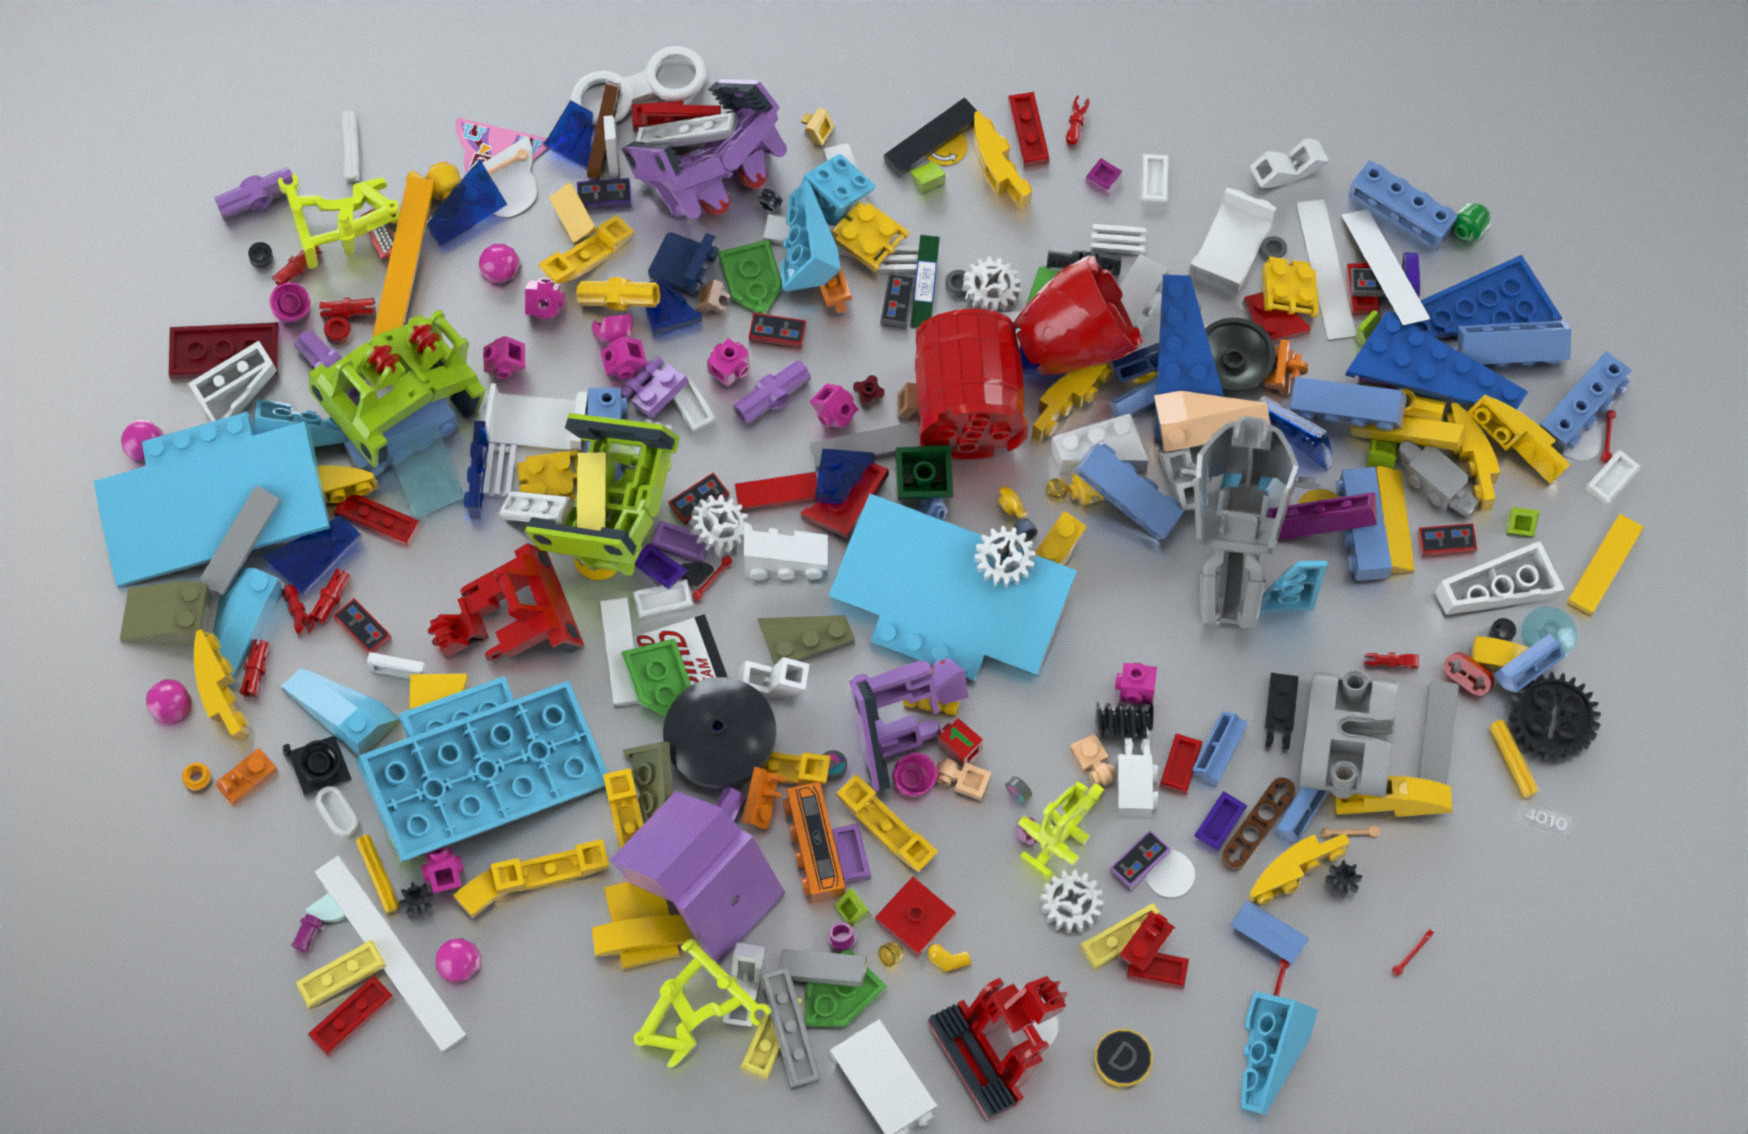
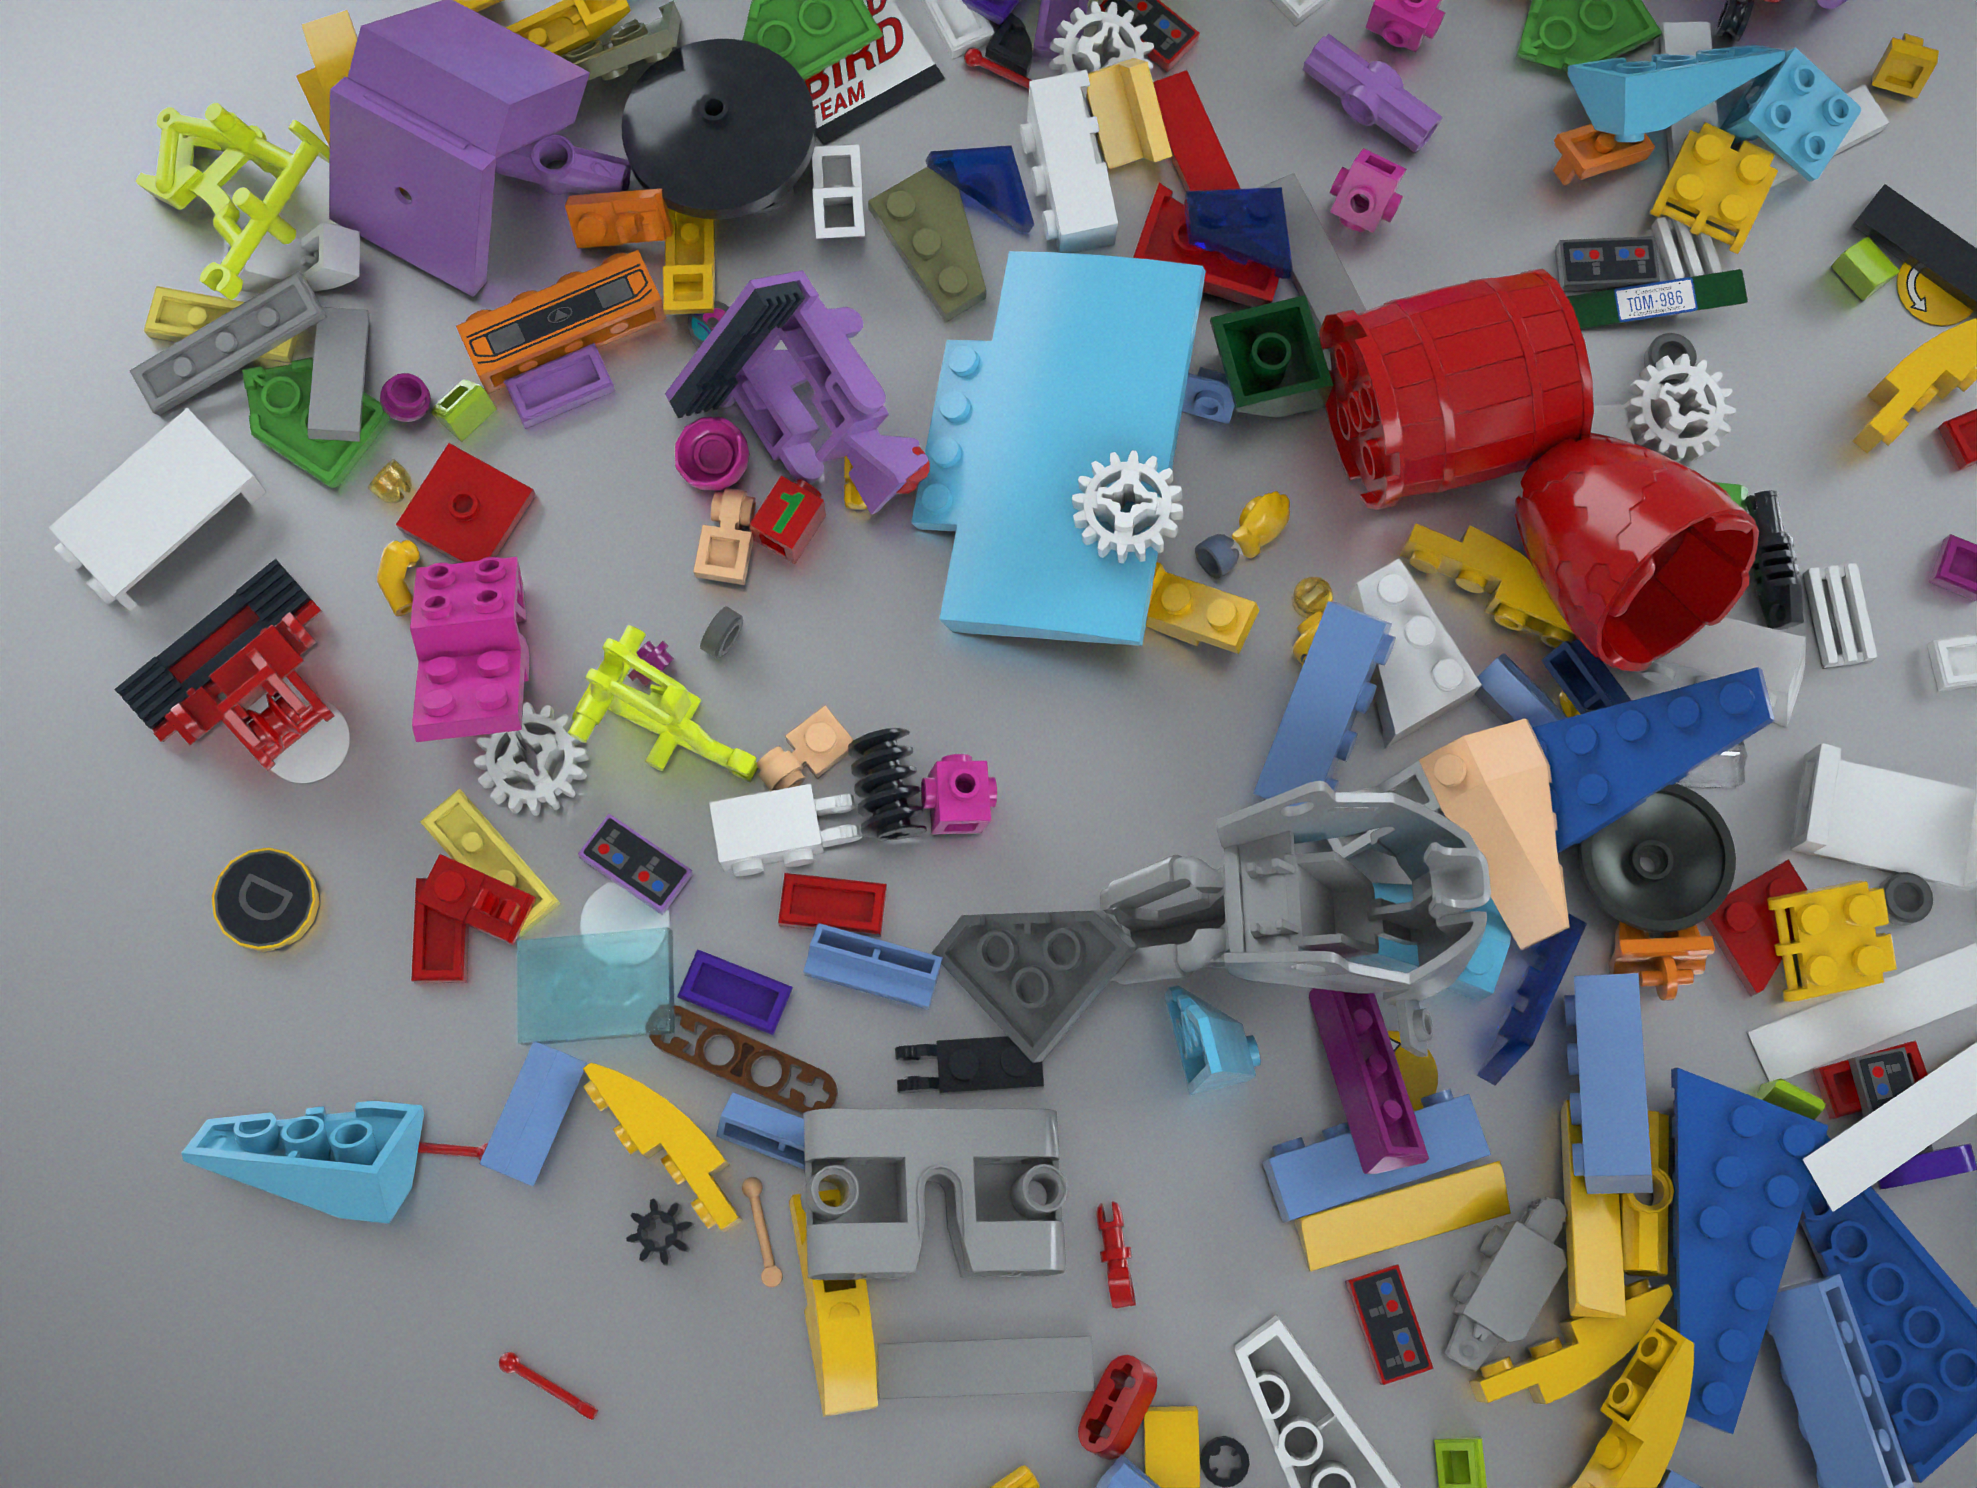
camera: 75 degrees right, 10 degrees up
tile [749,312,806,348] -> none
yellow slope [836,774,938,872] -> none
dark red plate [853,375,885,405] -> none
lime slope [1366,439,1398,469] -> none
none -> dark pink piece [410,557,530,742]
none -> clear light blue tile [517,927,675,1046]
none -> clear blue tile [925,145,1034,233]
none -> dark grey plate [932,910,1139,1063]
none -> yellow panel [1086,58,1172,169]

